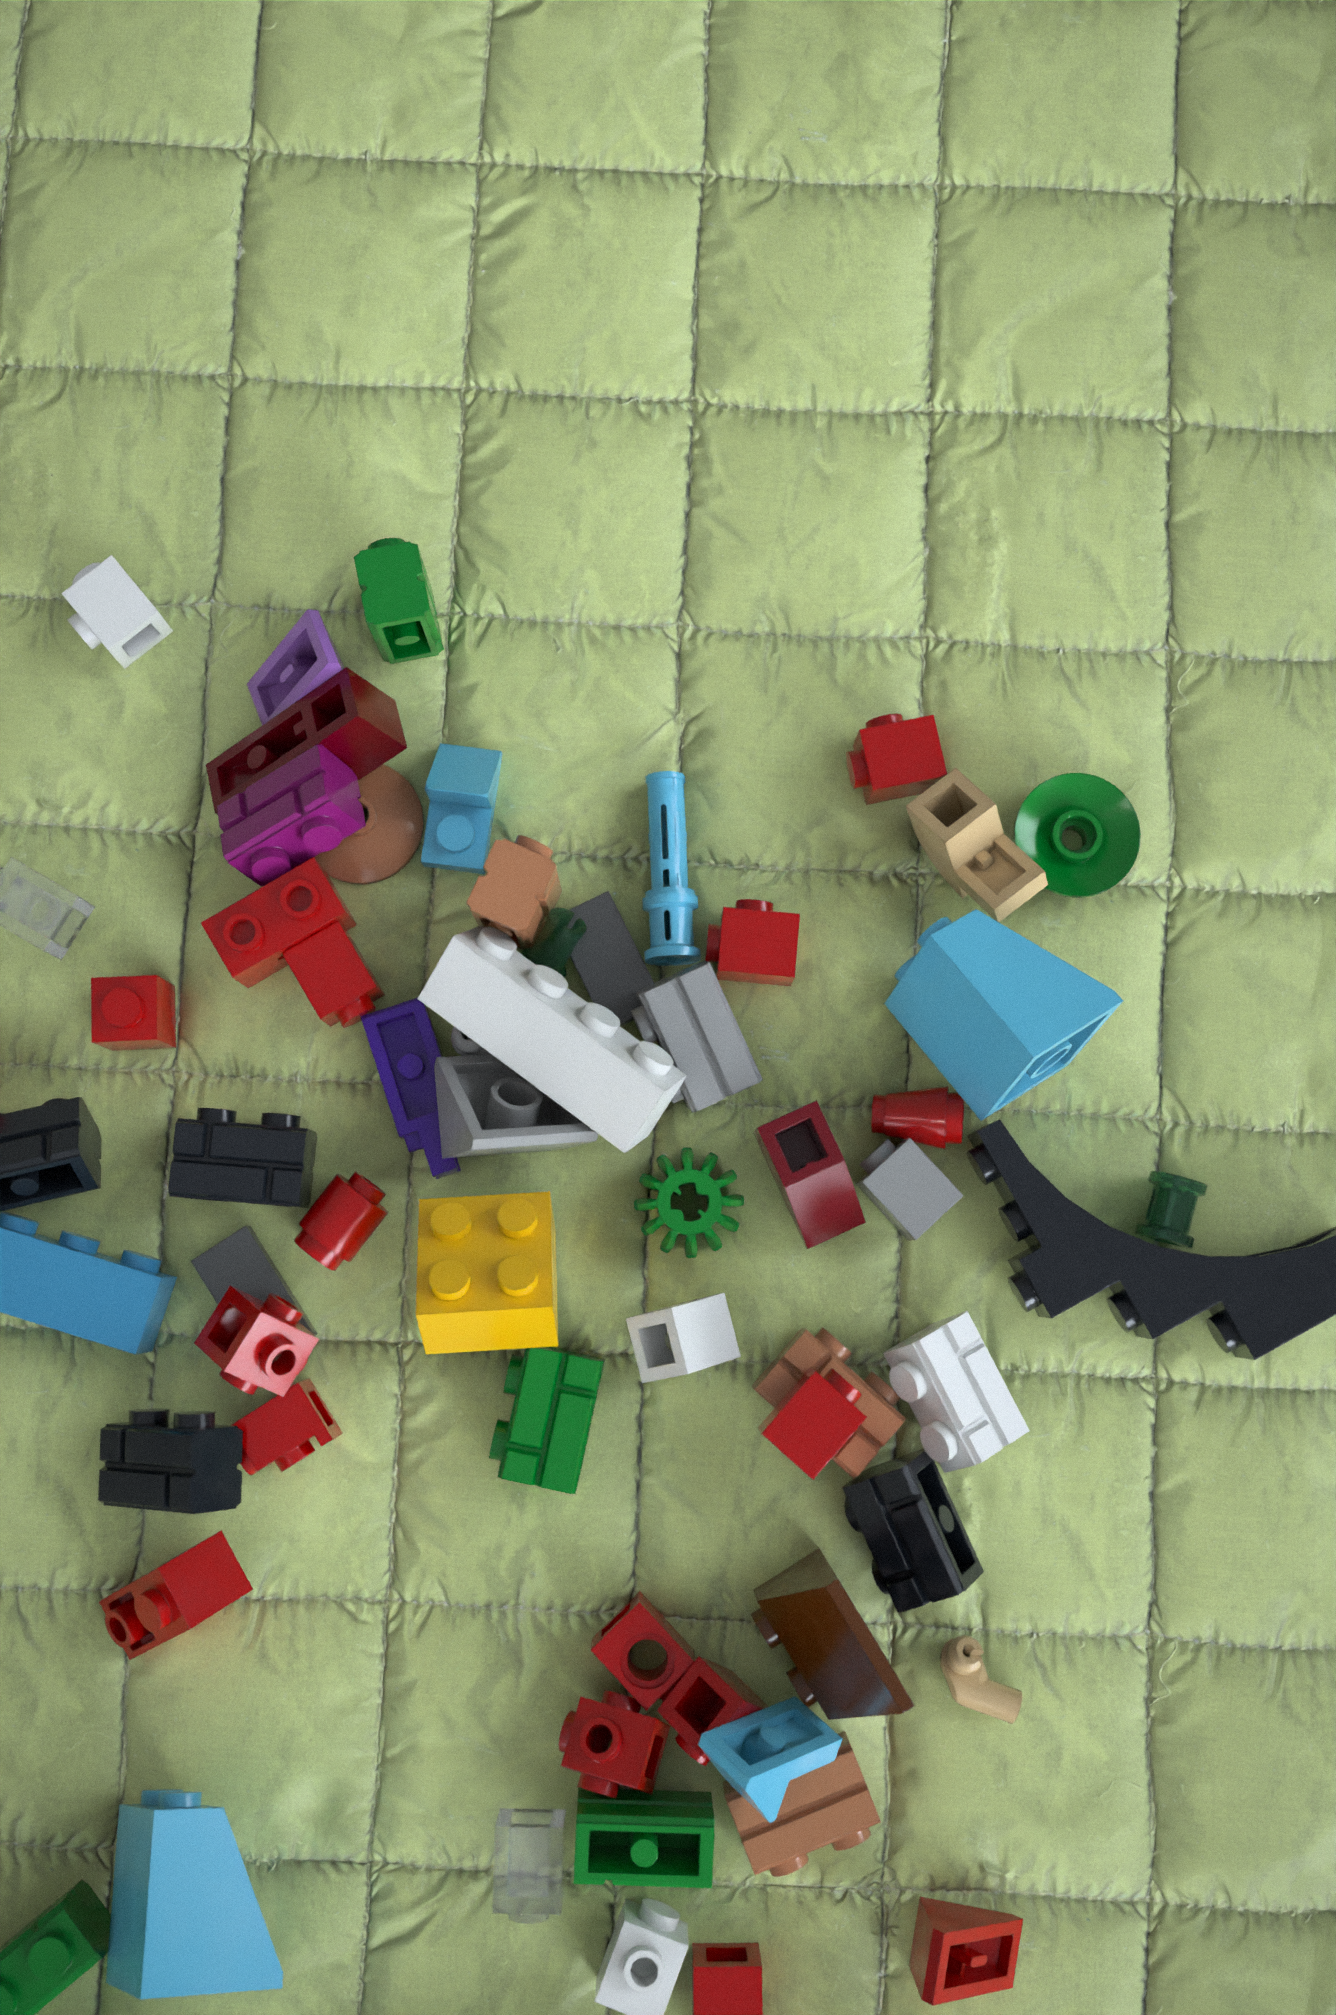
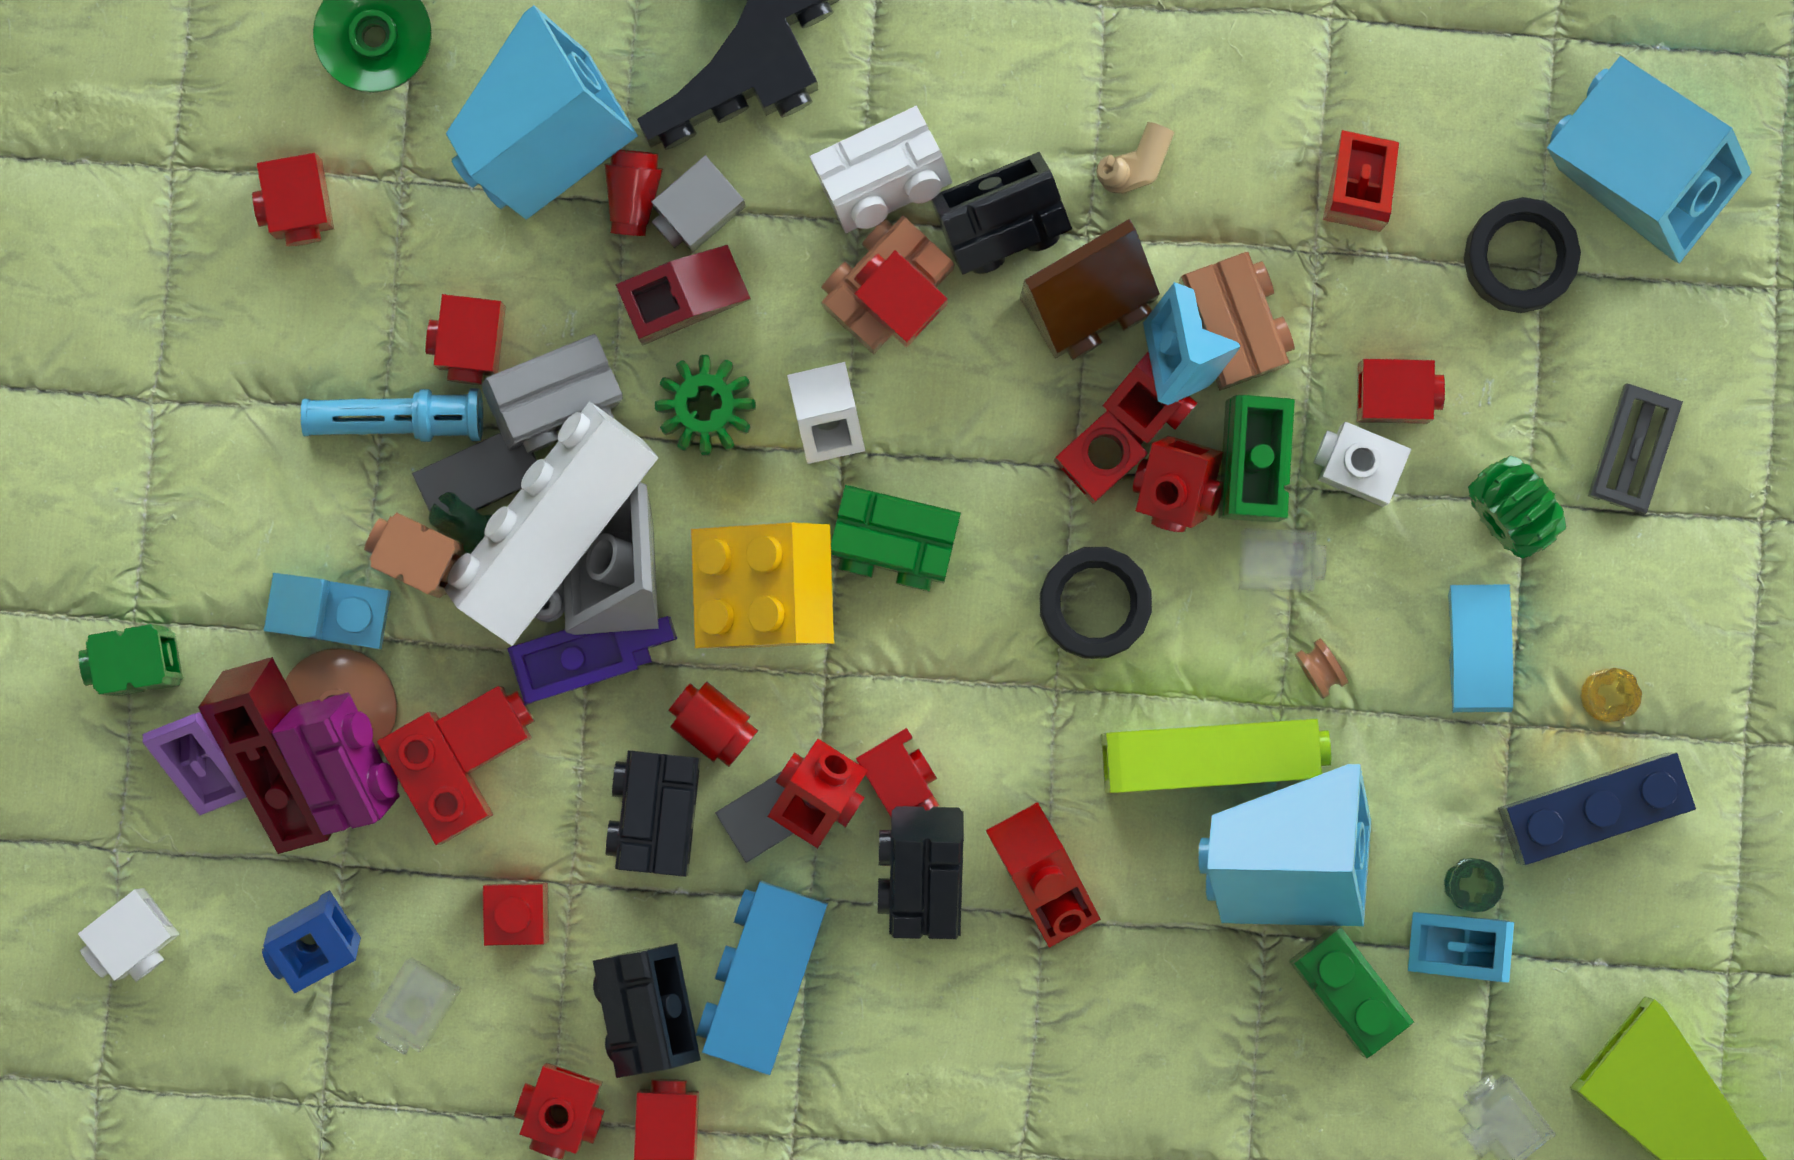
camera: 85 degrees left, 5 degrees up
tan brick [906,768,1048,922] -> none
none -> blue brick [262,890,361,994]
none -> black tyre [1039,547,1152,659]
none -> lime slope [1101,719,1331,793]
none -> nougat bush [1295,638,1348,699]

